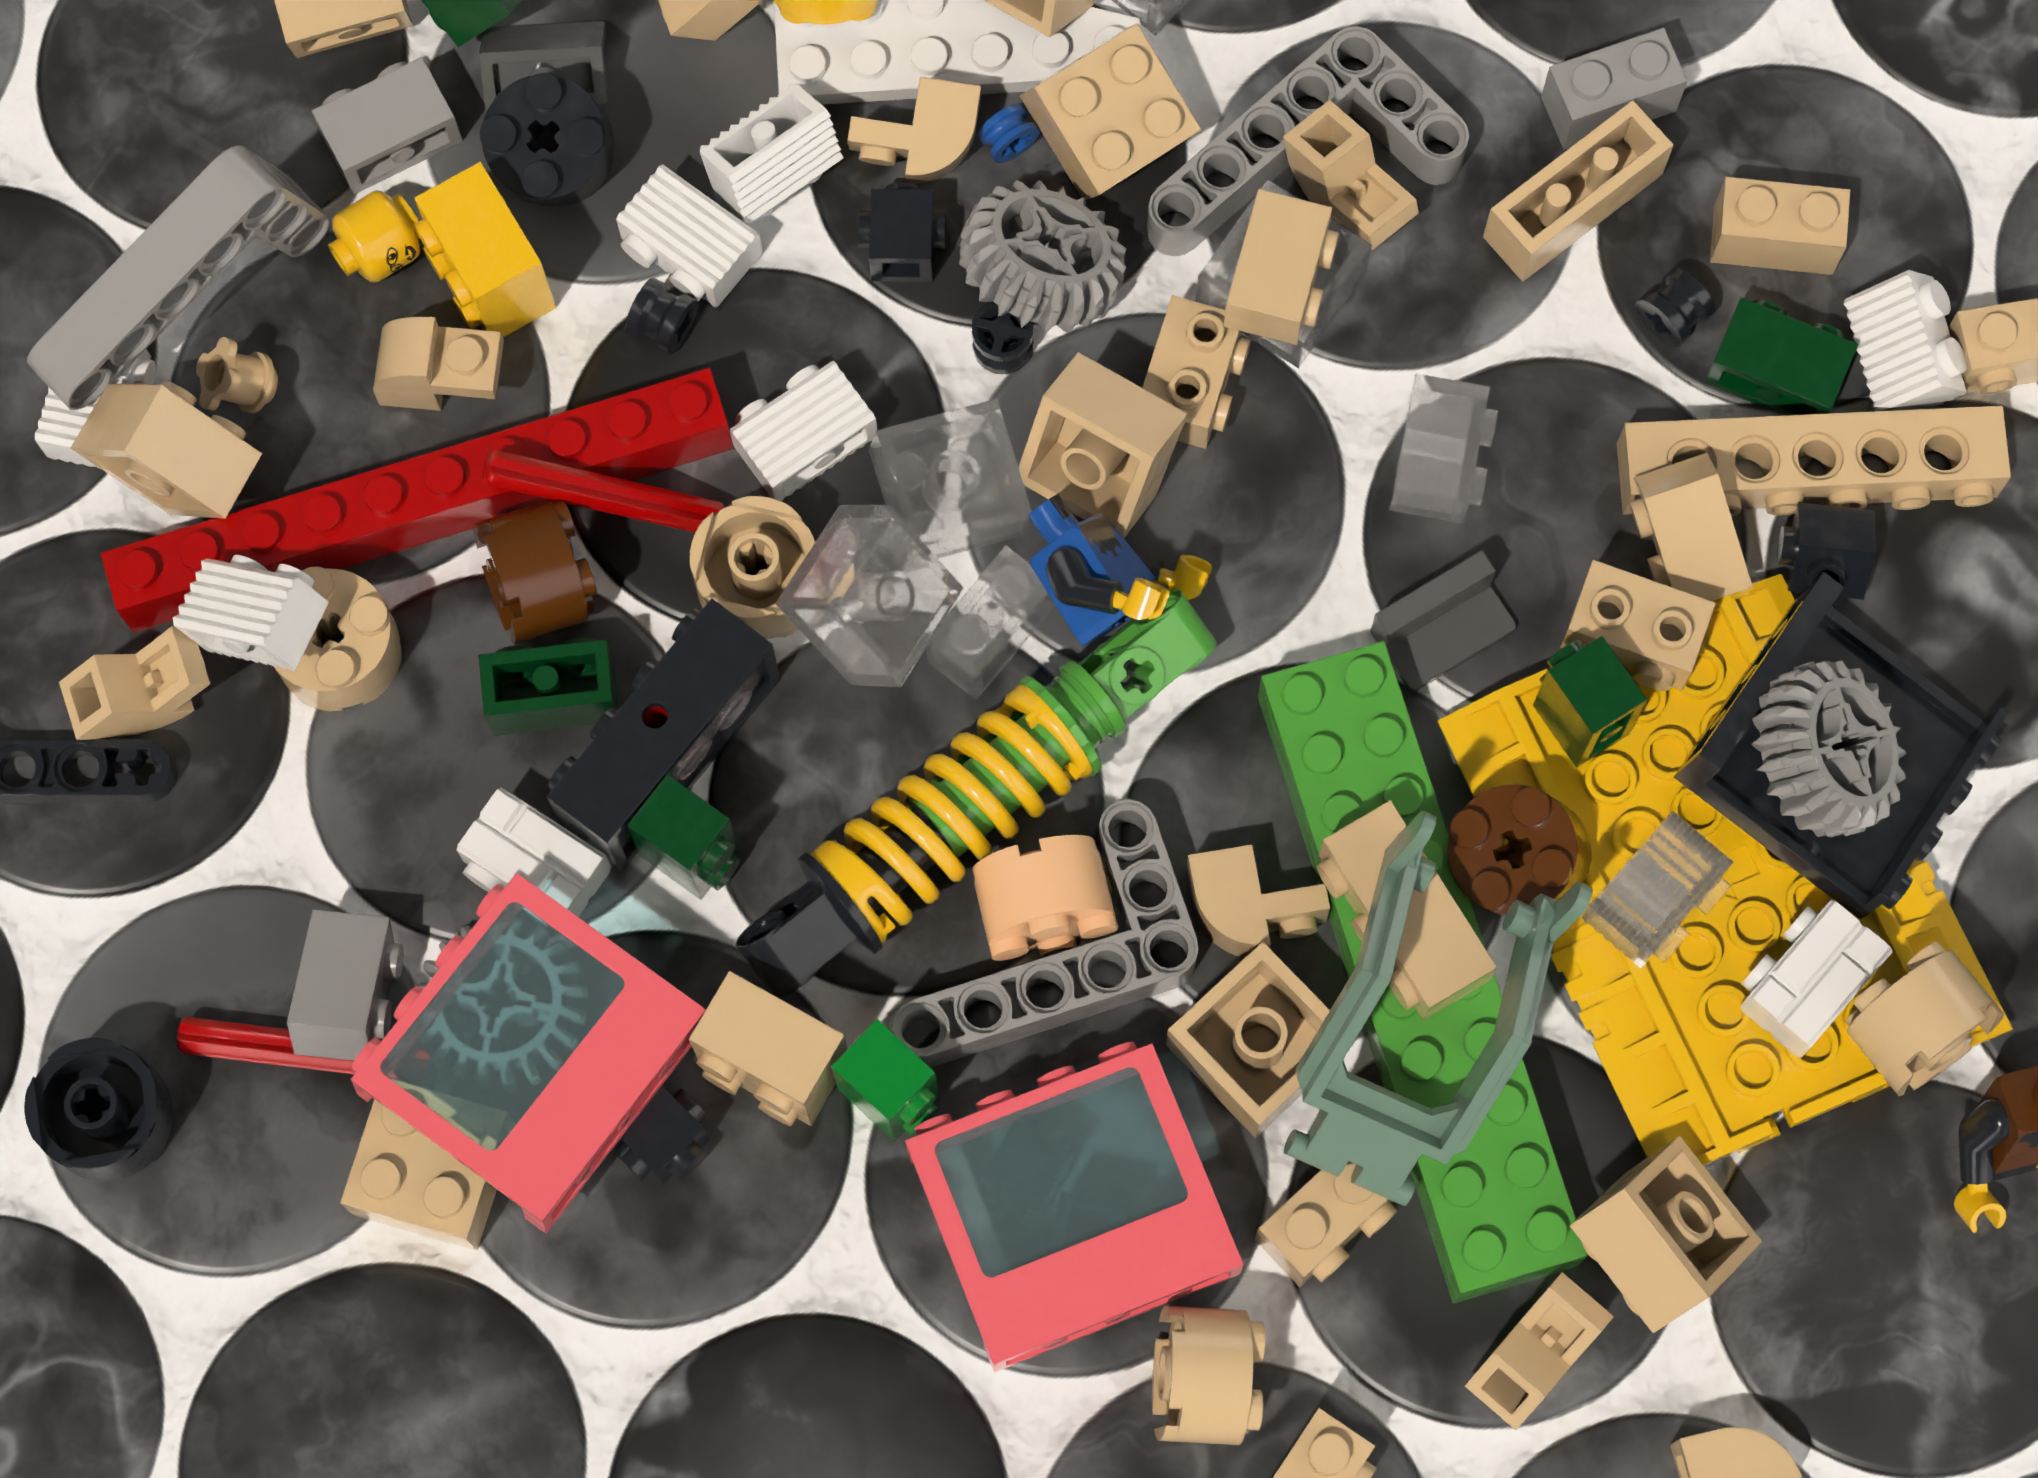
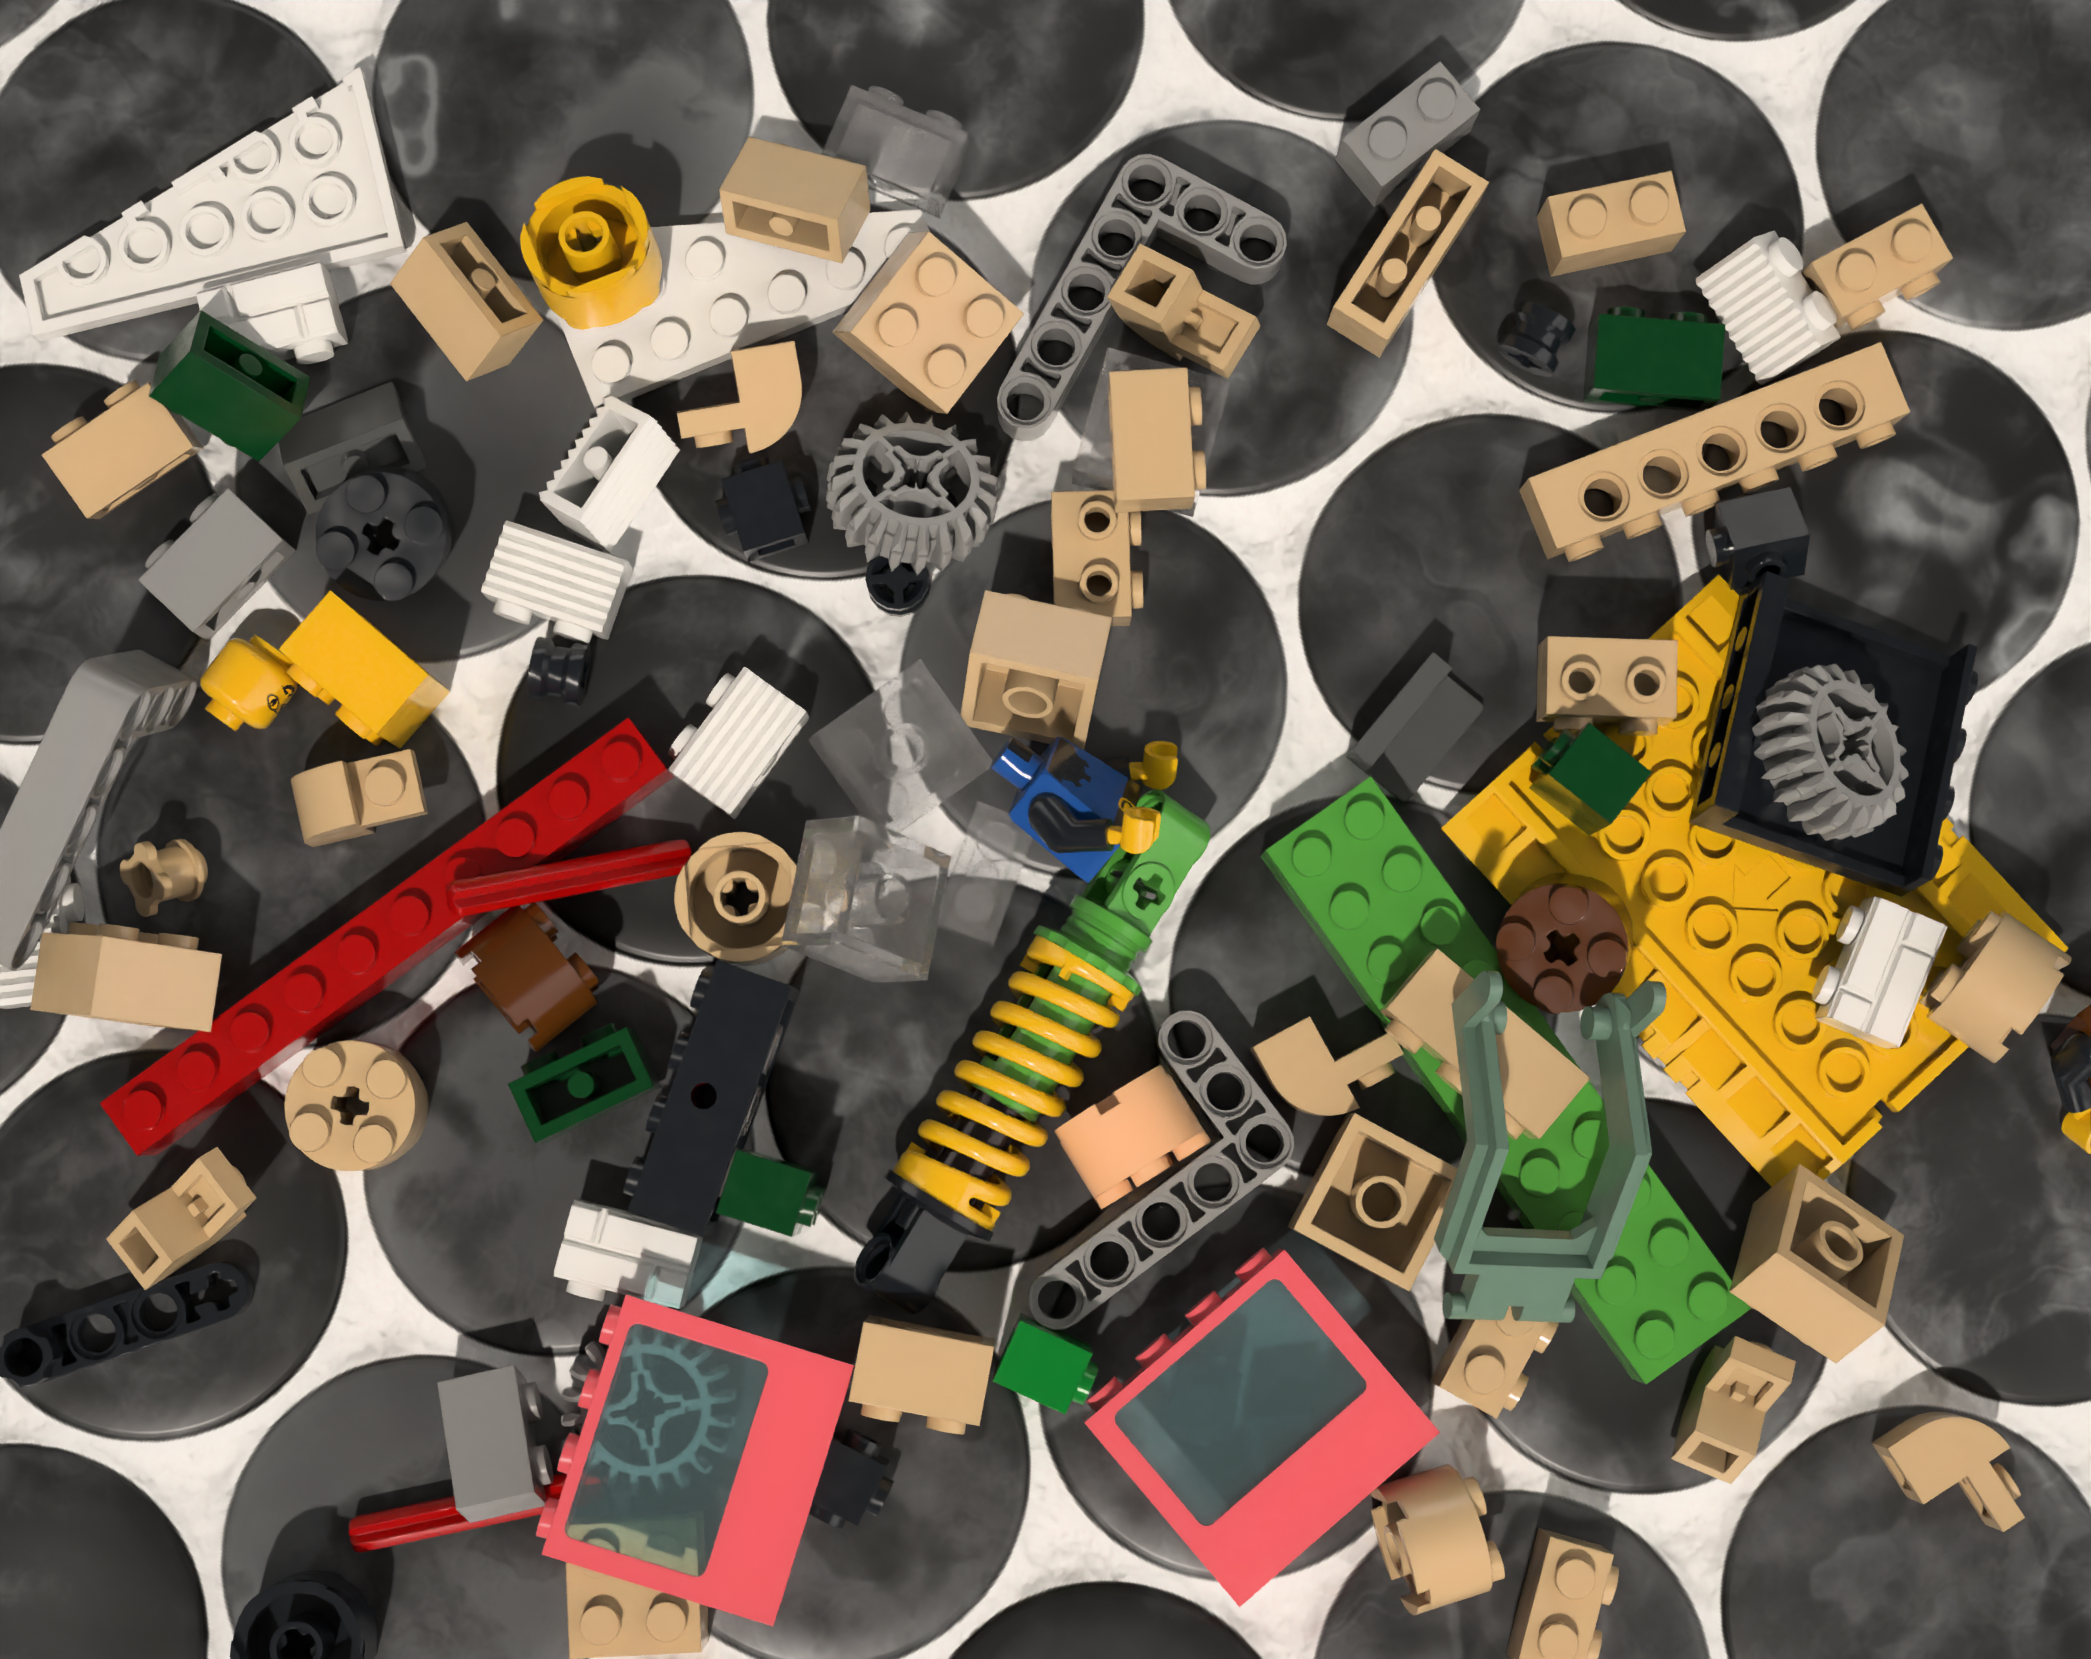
camera: 25 degrees left, 10 degrees up
white brick [173,555,329,672] -> none
blue bush [978,104,1040,163] -> none
clear brick [1389,373,1498,524] -> none
clear brick [1582,811,1734,968] -> none
tan brick [1629,453,1753,601] -> none

